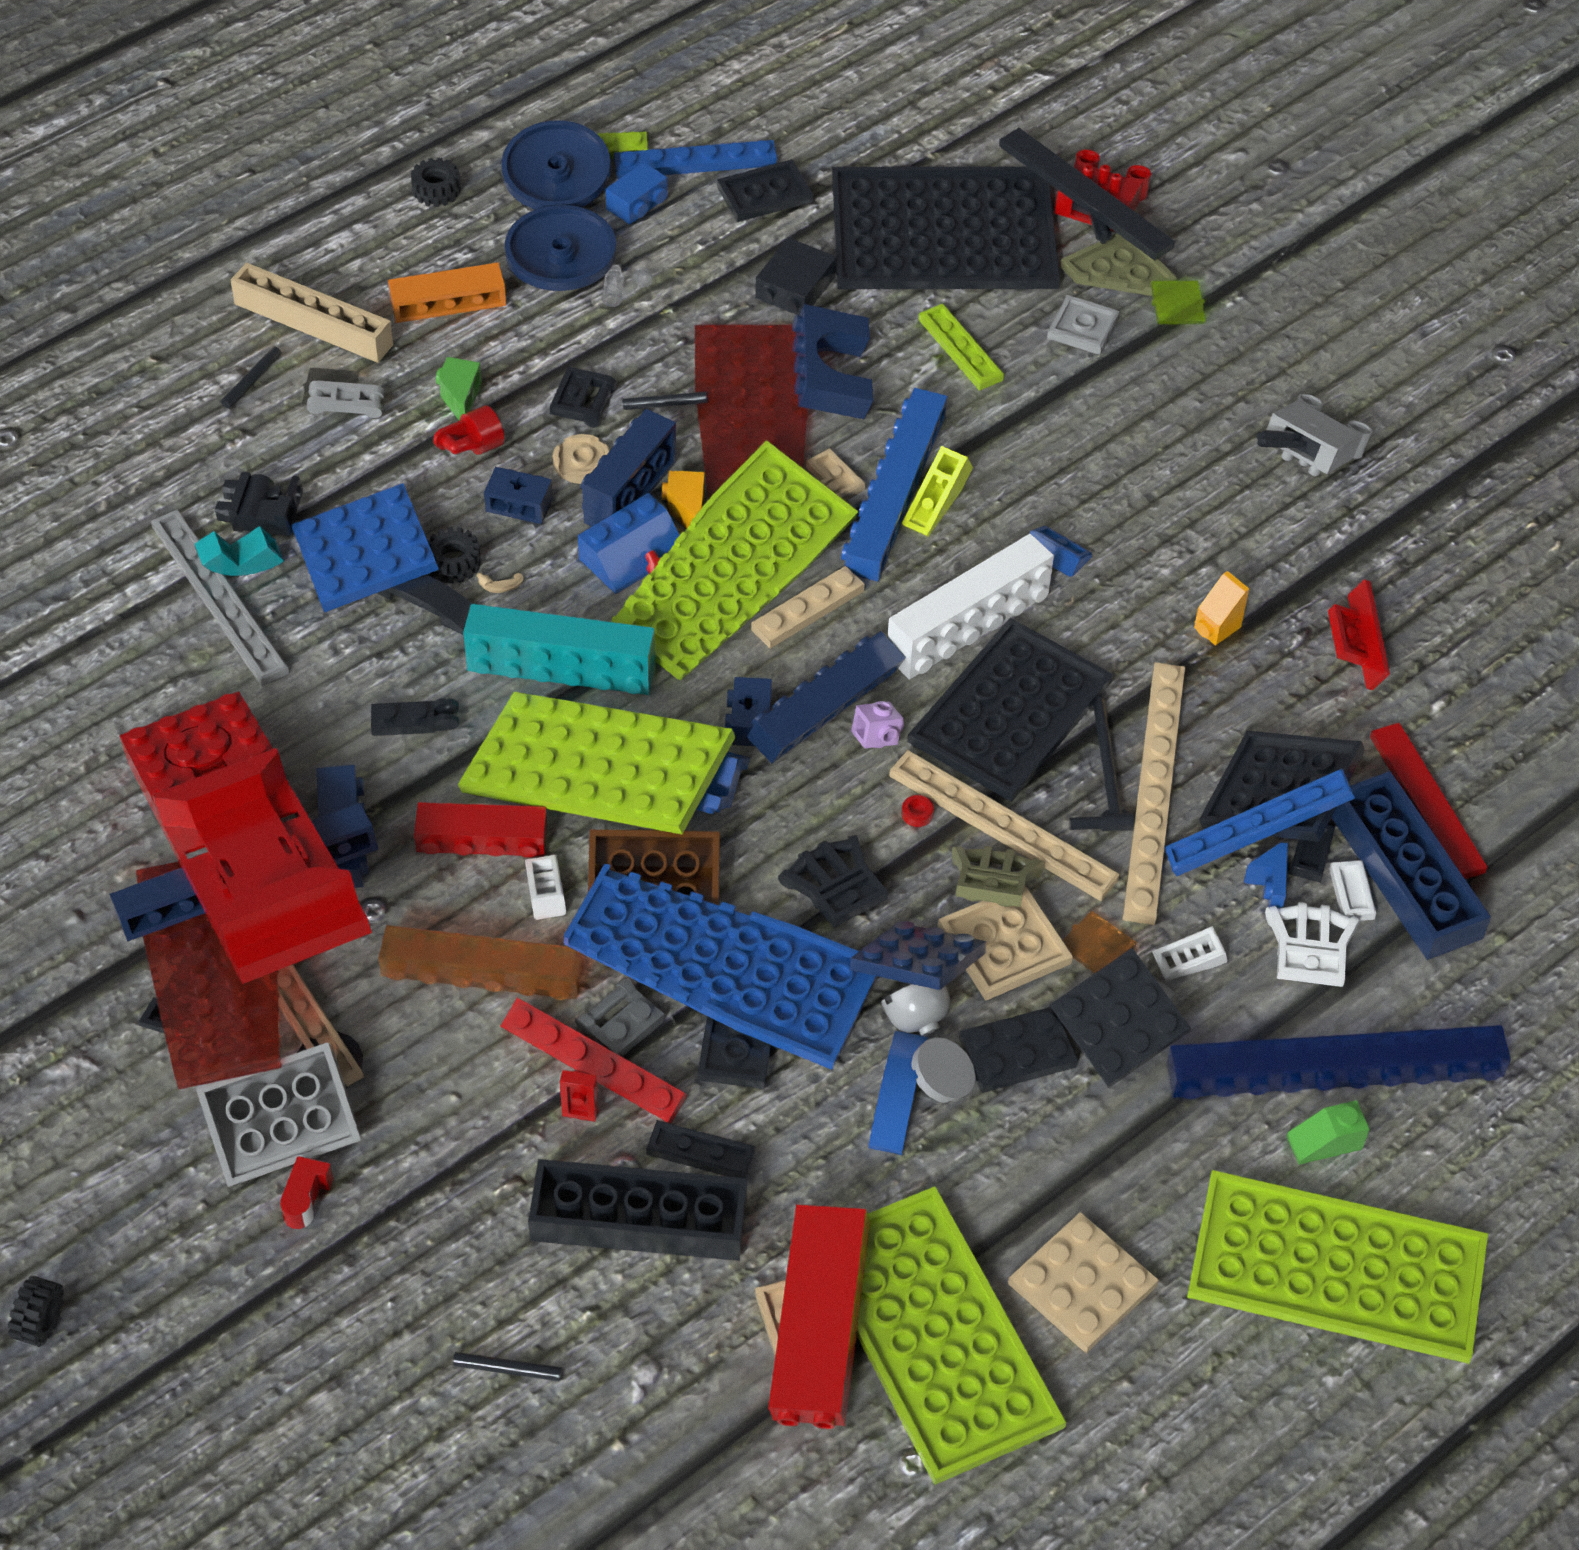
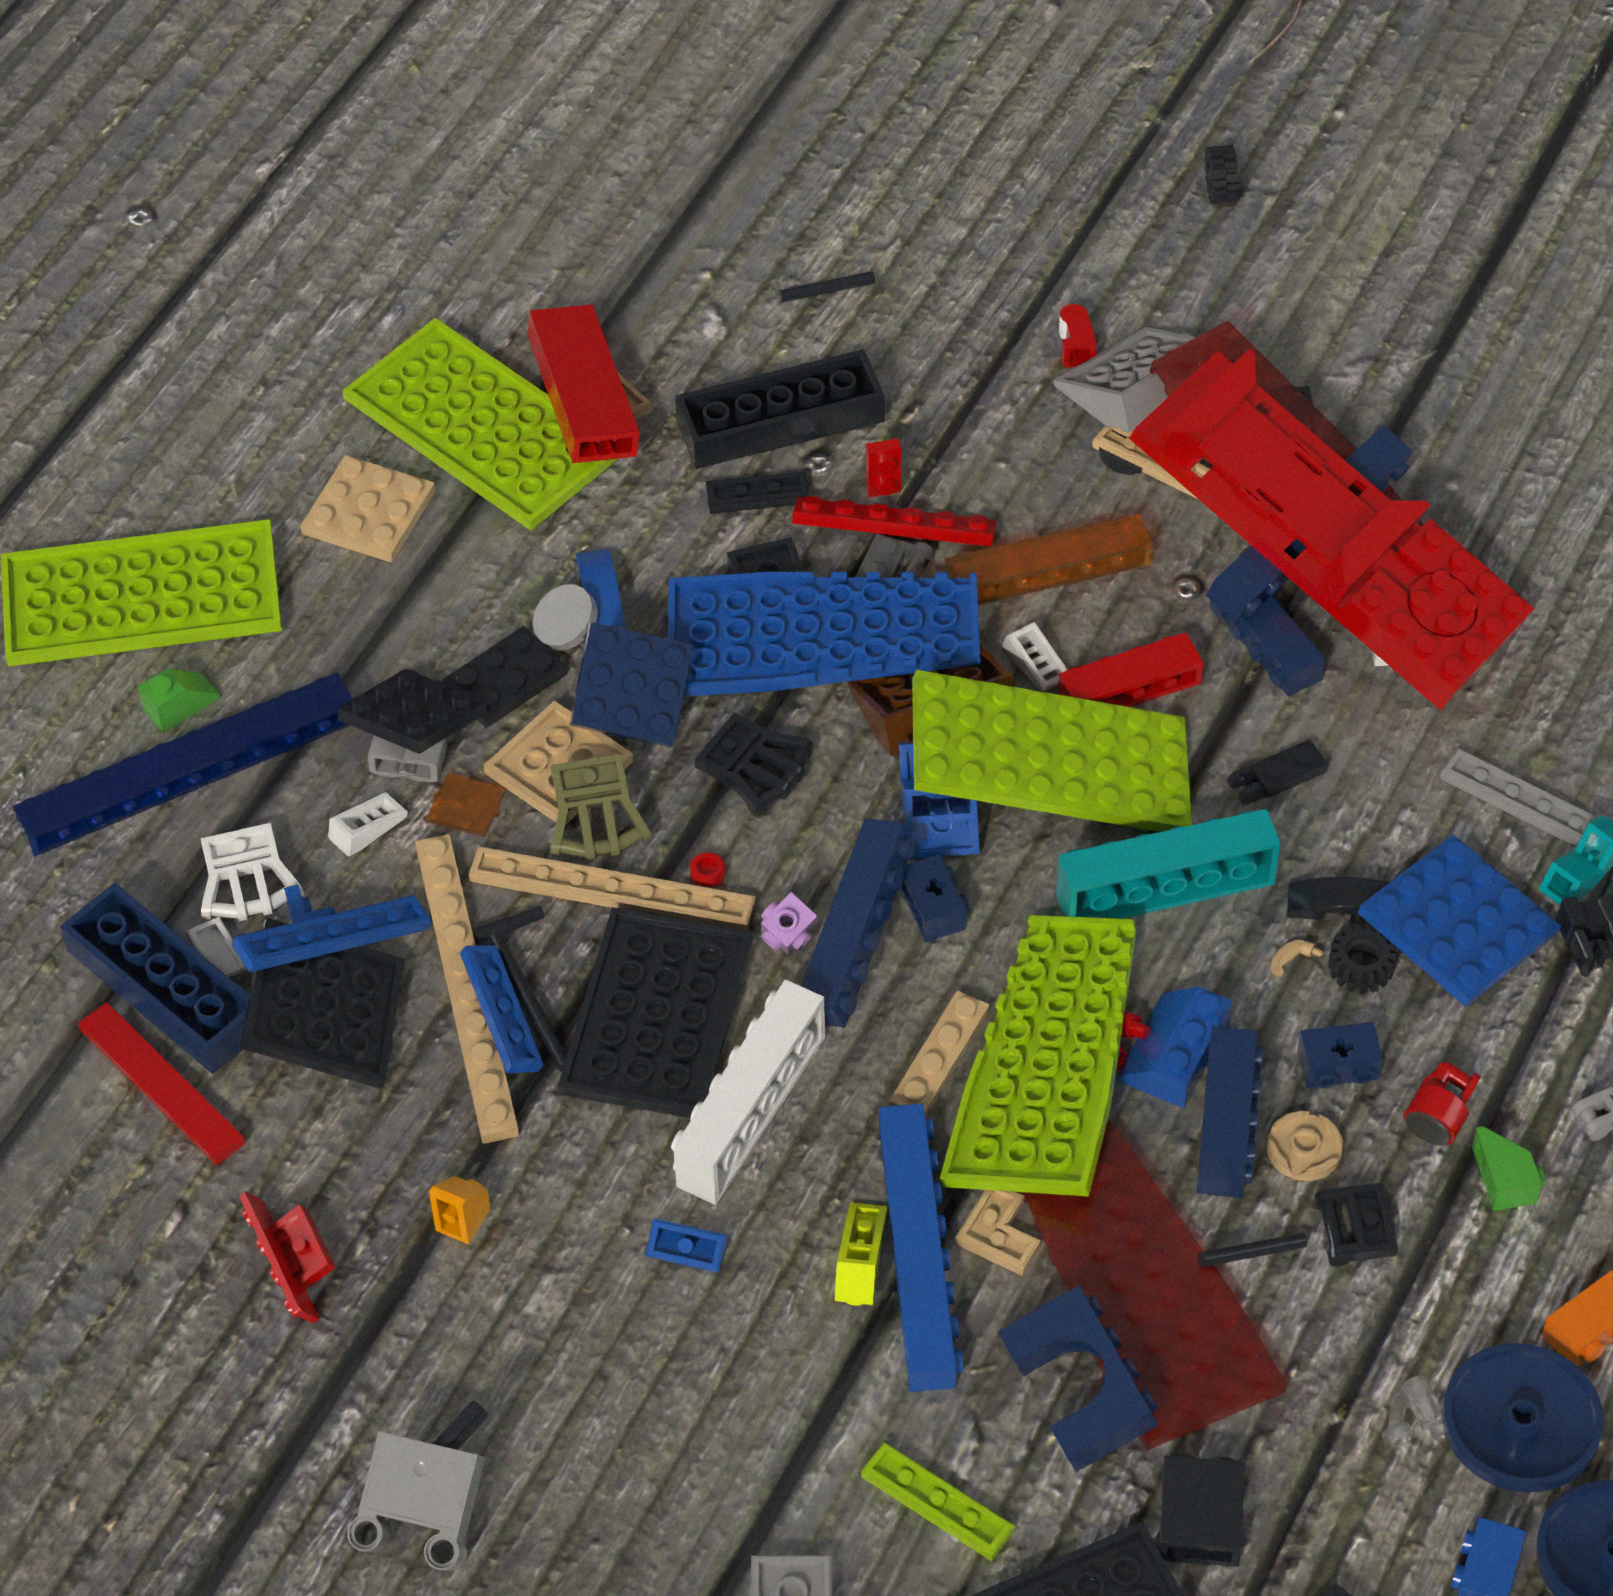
camera: 160 degrees right, 0 degrees up
light orange slope [662,471,704,529] -> none
none -> blue tile [460,945,544,1073]

